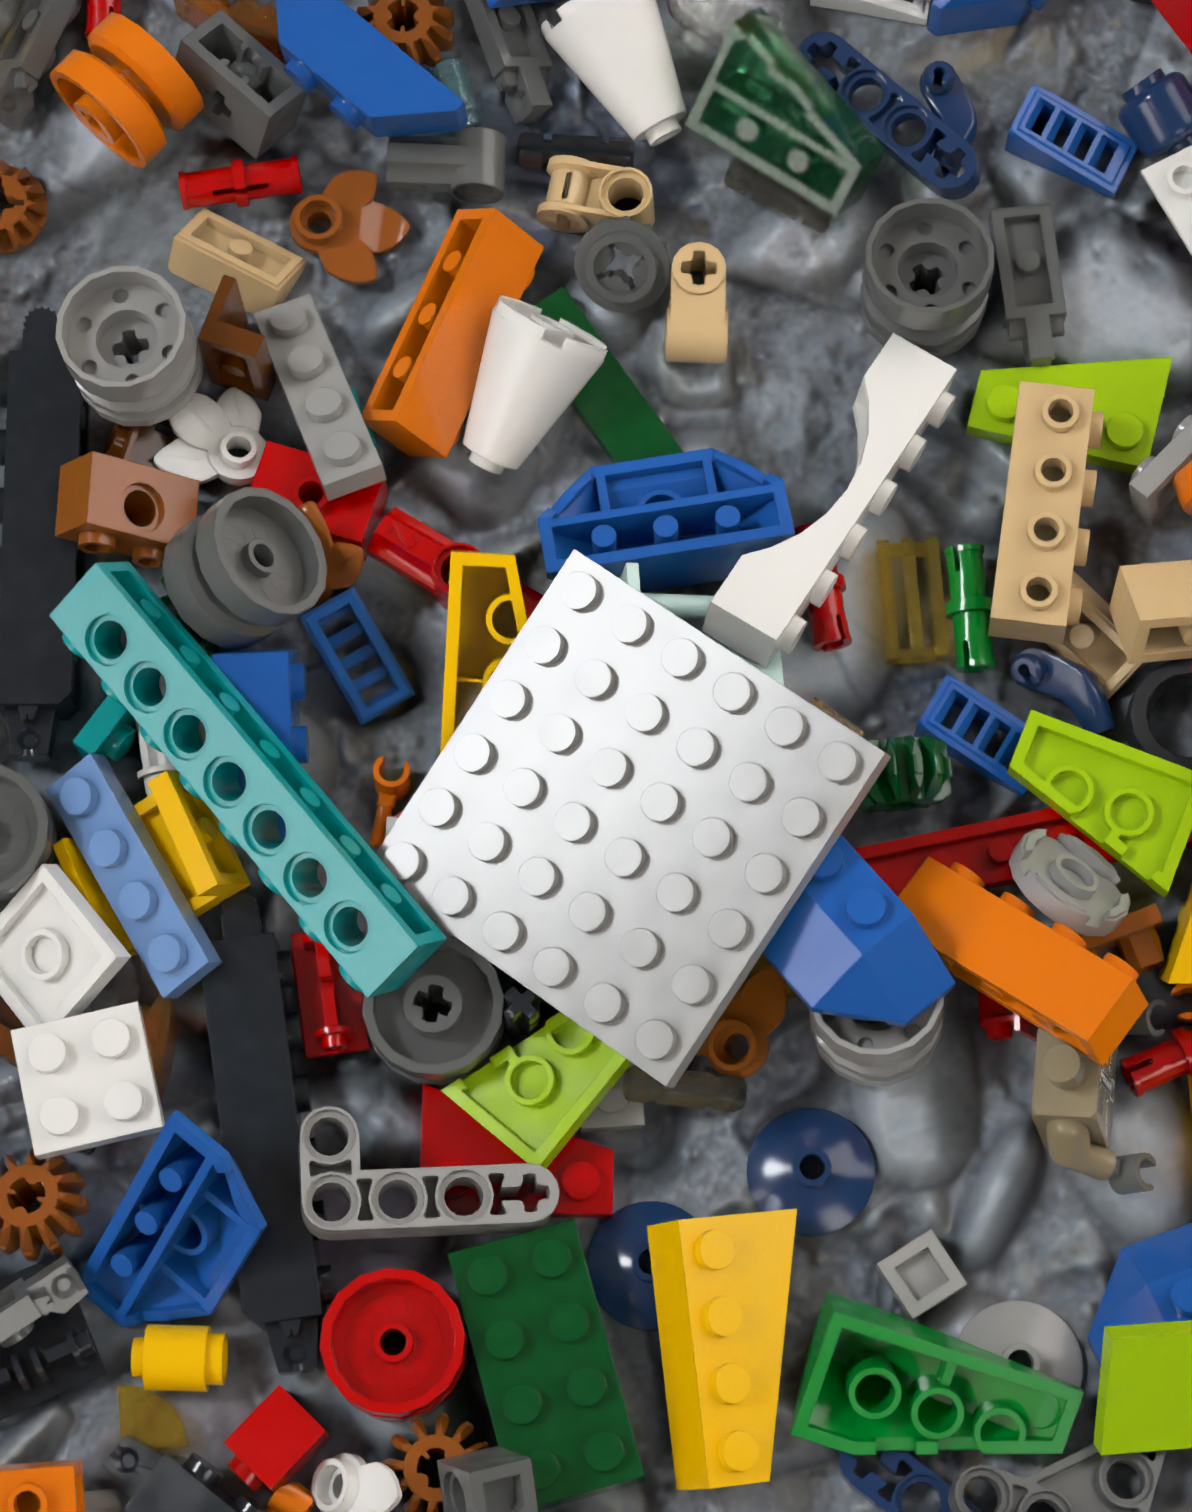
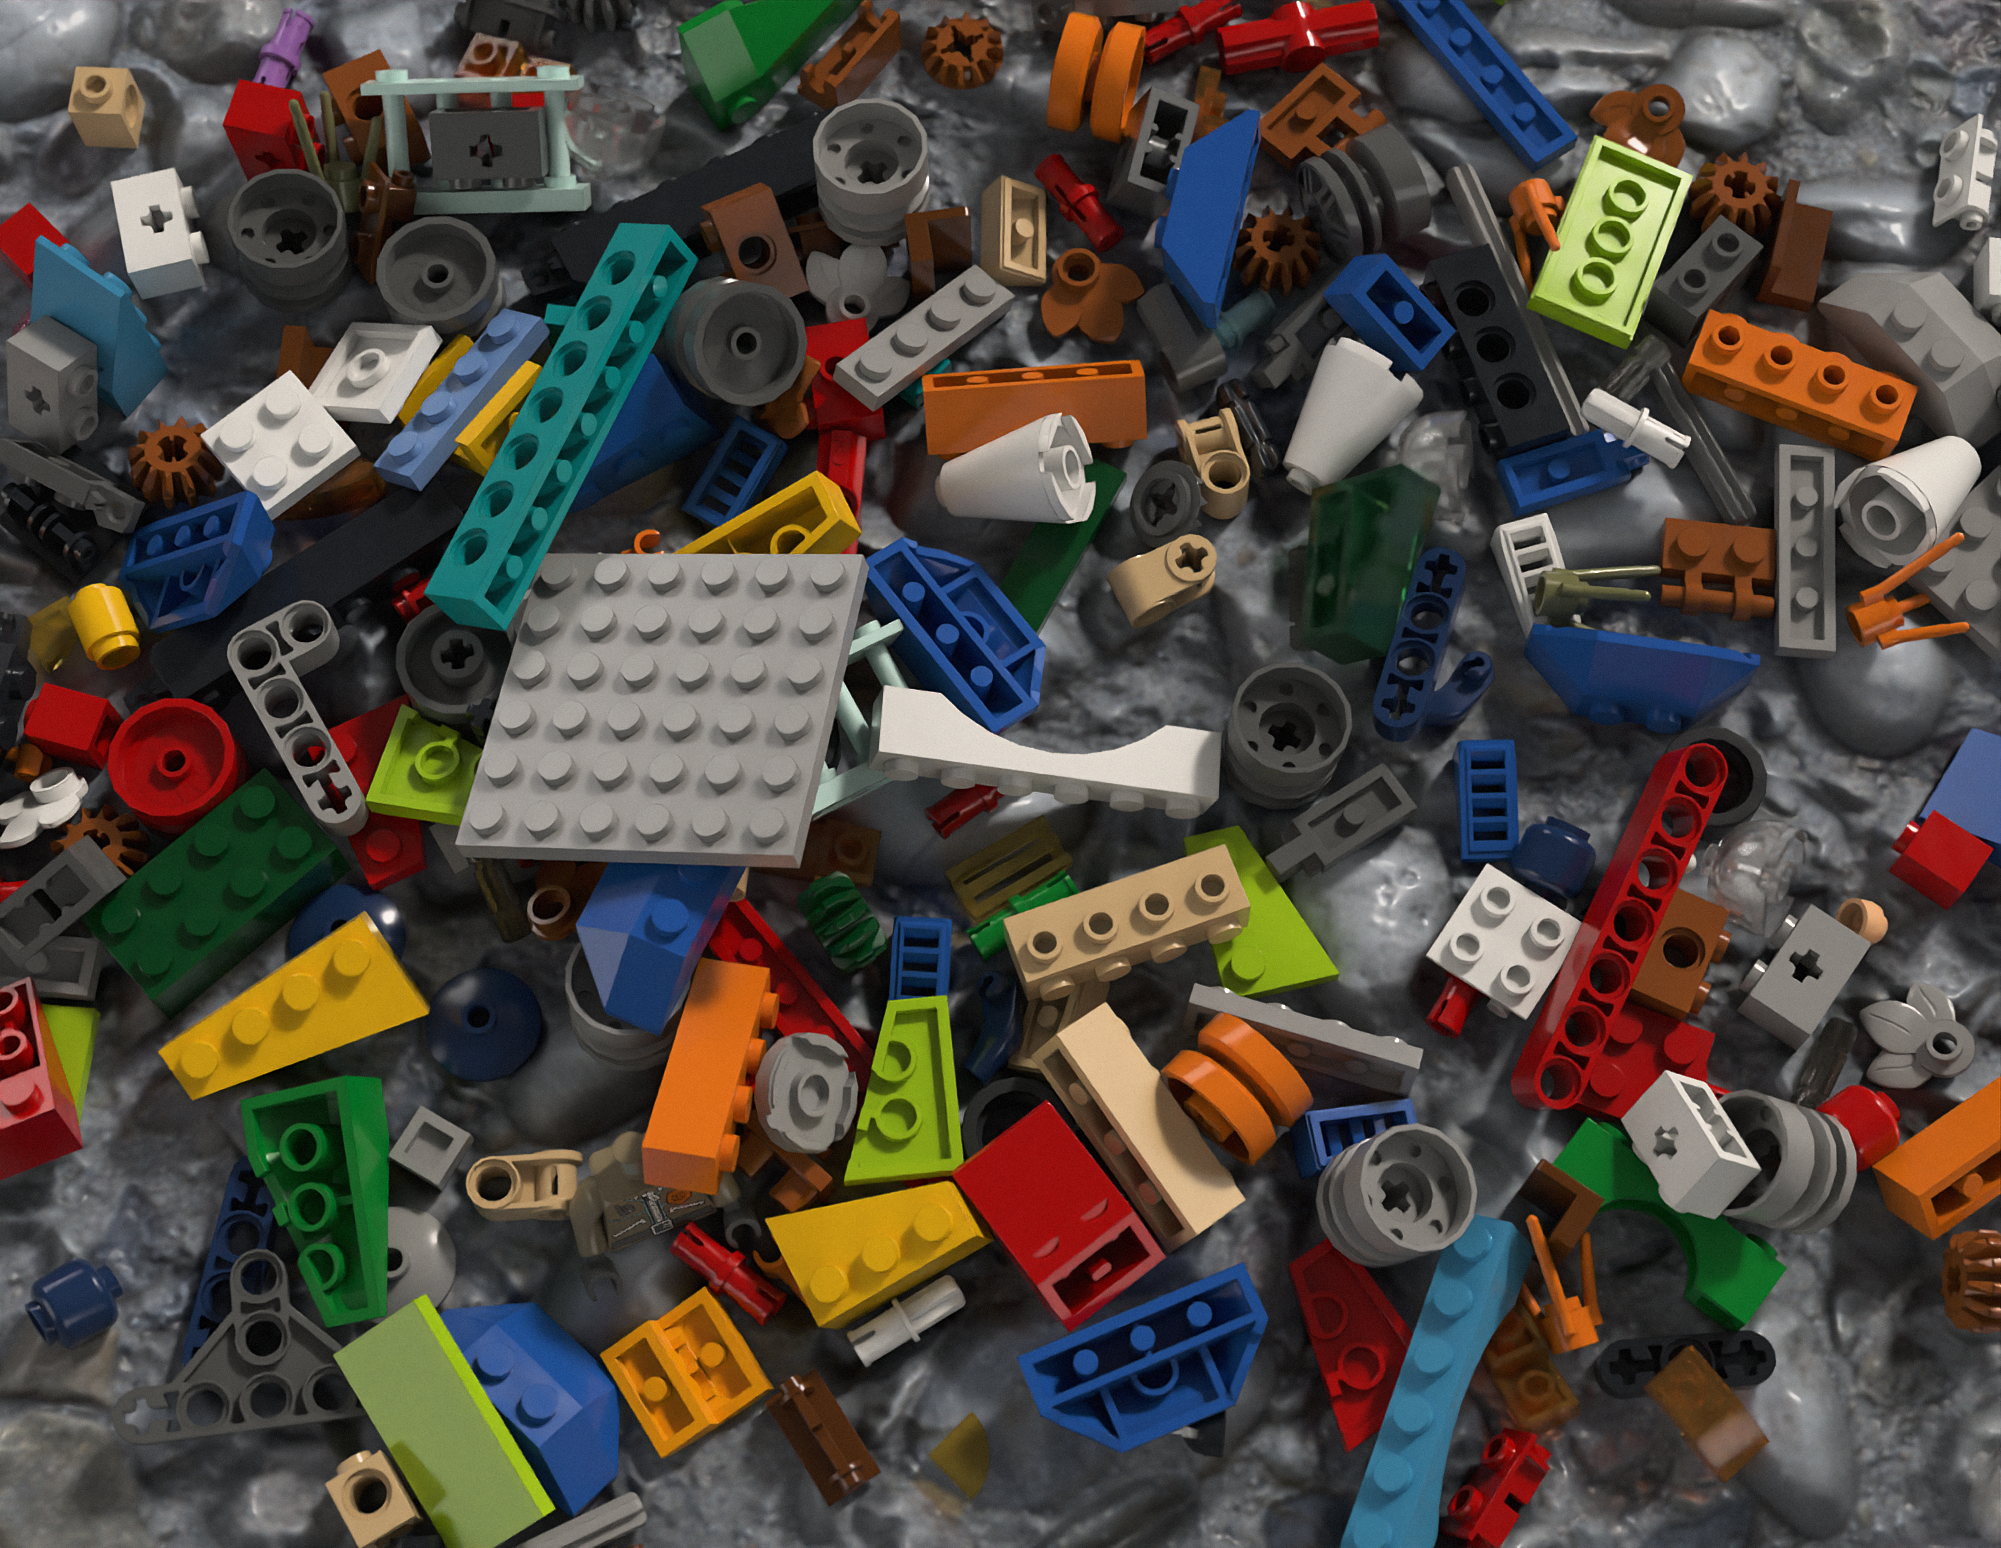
camera: 60 degrees right, 5 degrees down
none -> tan piece [466,1150,583,1222]

